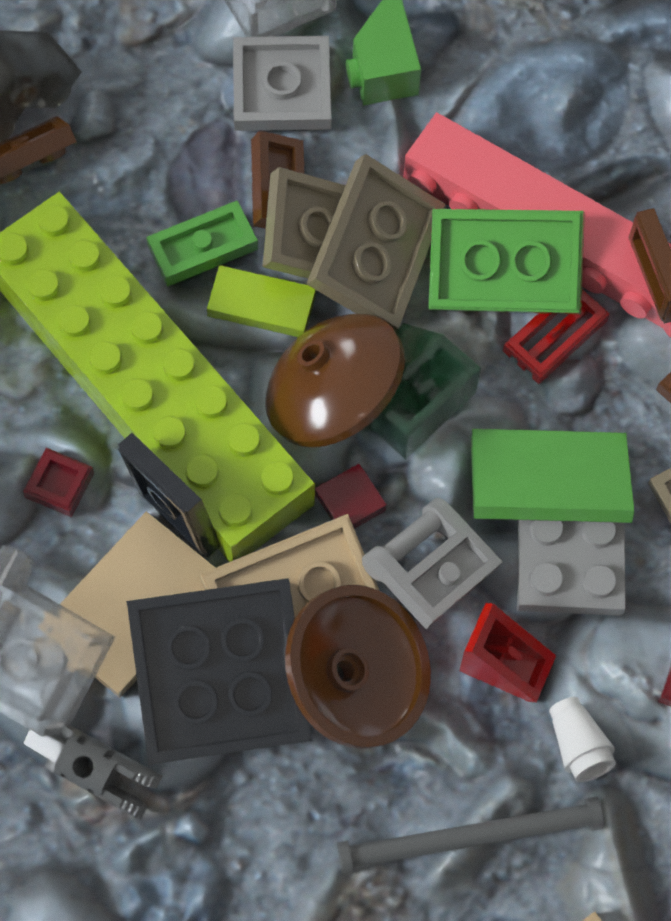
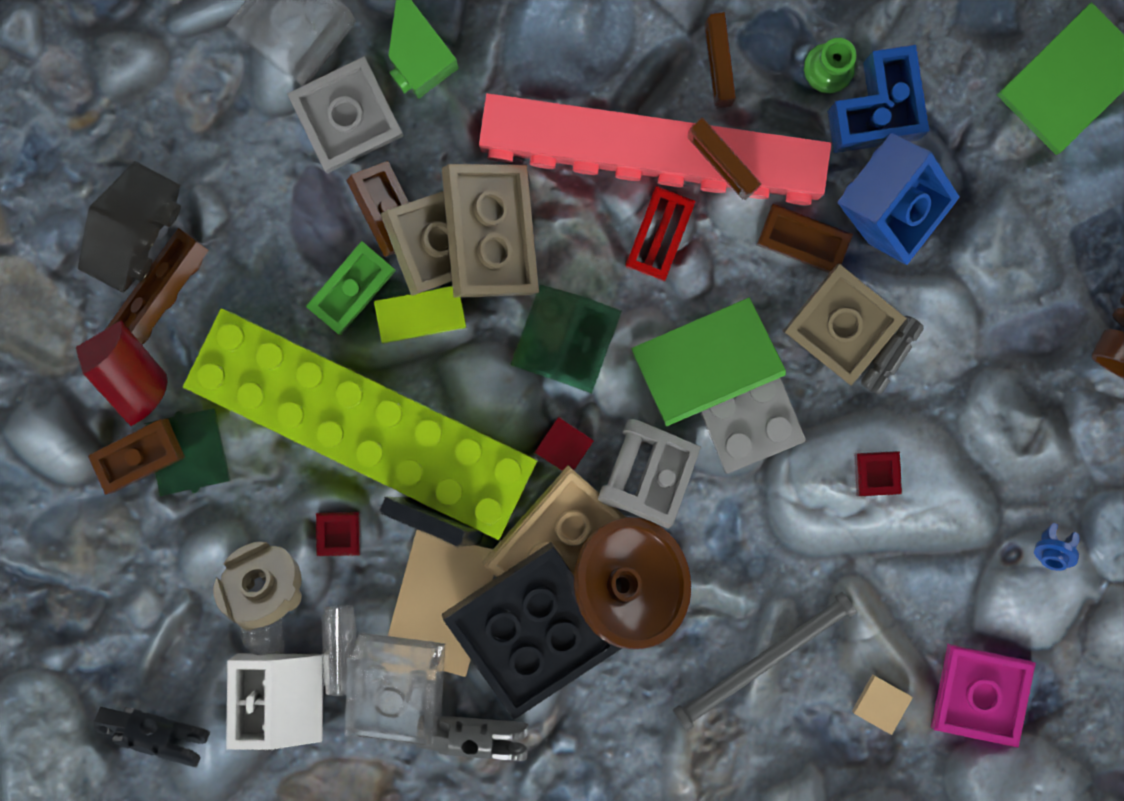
camera: 25 degrees left, 20 degrees up
reddish brown dish [265,313,405,447] -> none
bright green tile [429,209,585,314] -> none
red slope [459,603,556,703] -> none
white cone [549,697,616,782] -> none

